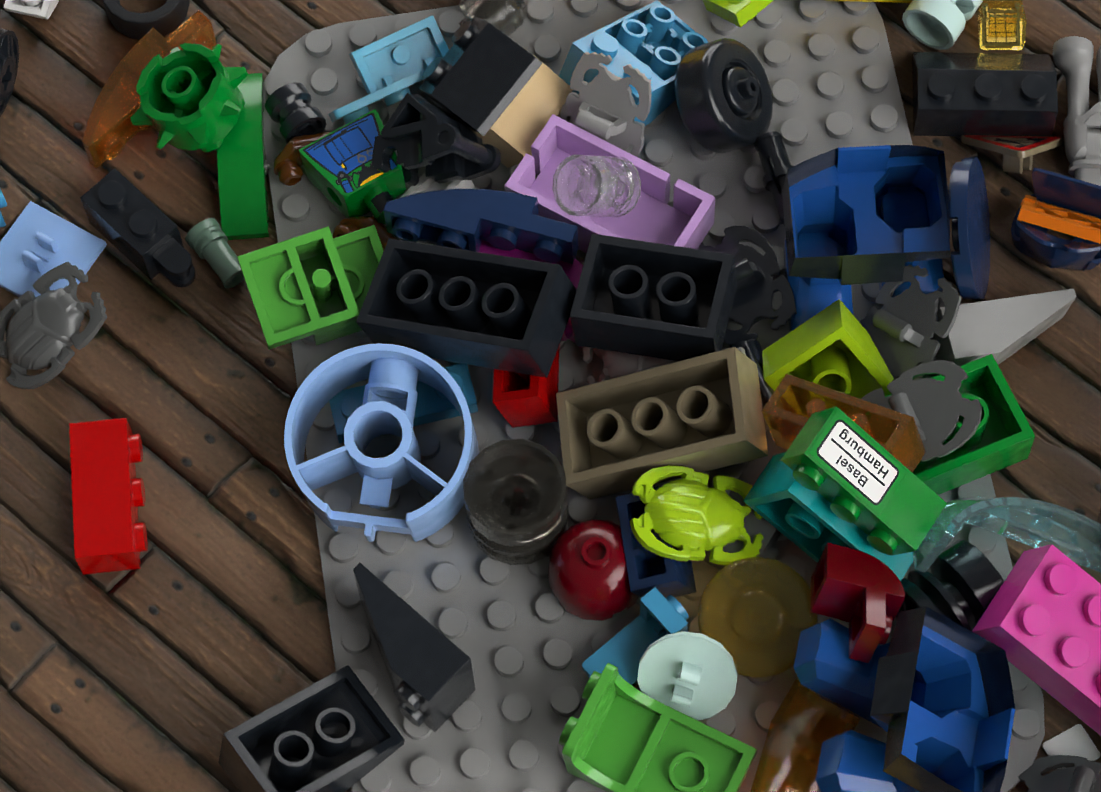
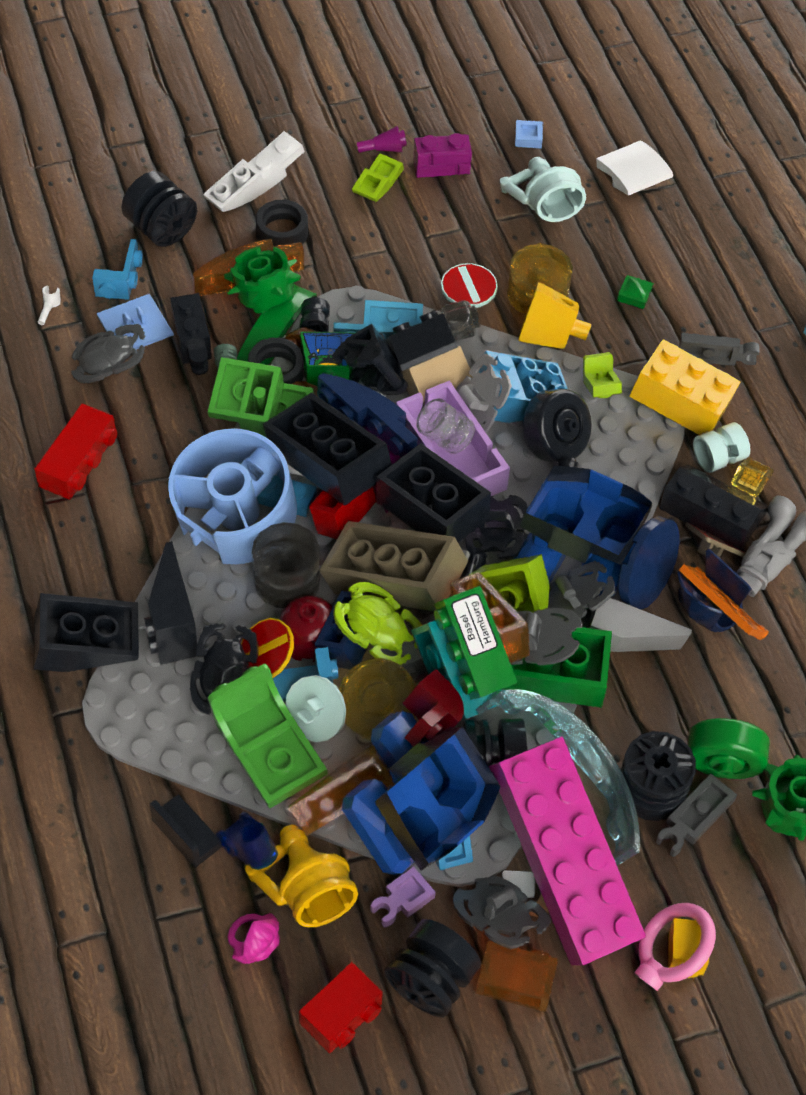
camera: 25 degrees right, 10 degrees down
none -> black shield [190,623,258,715]
none -> red piece [241,618,294,678]
none -> black tyre [248,337,304,384]

